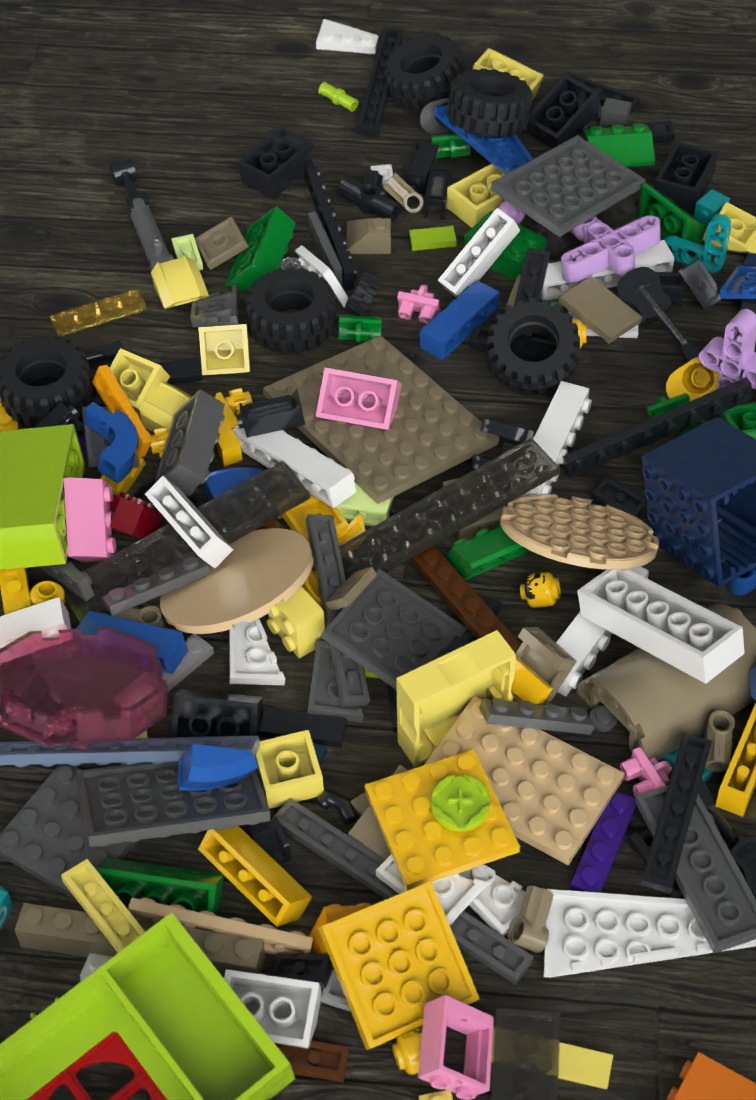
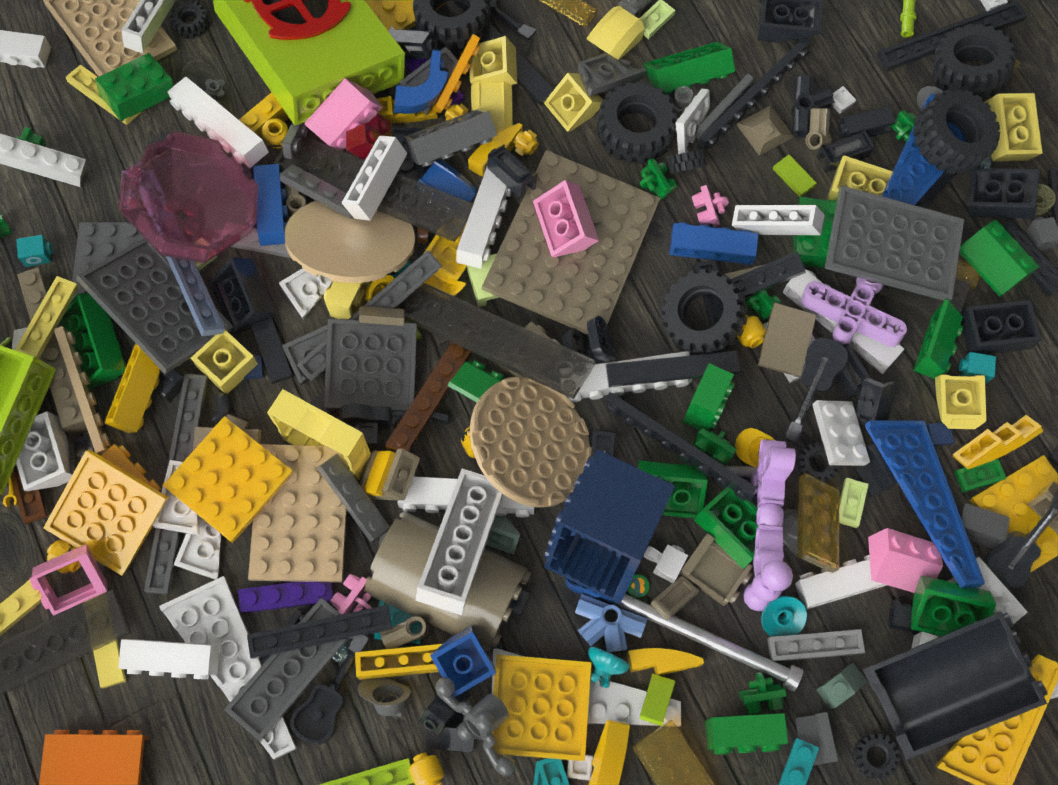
camera: 55 degrees right, 20 degrees up
blue slope [177,743,258,791] -> none
dark tan tile [195,217,249,270] -> none
lime tile [430,774,491,832] -> none
dark tan piece [508,886,554,953] -> none
teal beam [664,214,731,273] -> none
none -> yellow hand [3,477,18,508]
none -> white brick [118,639,220,679]
none -> black tile [605,351,740,387]
none -> green brick [682,363,735,431]
none -> white plate [812,400,870,466]

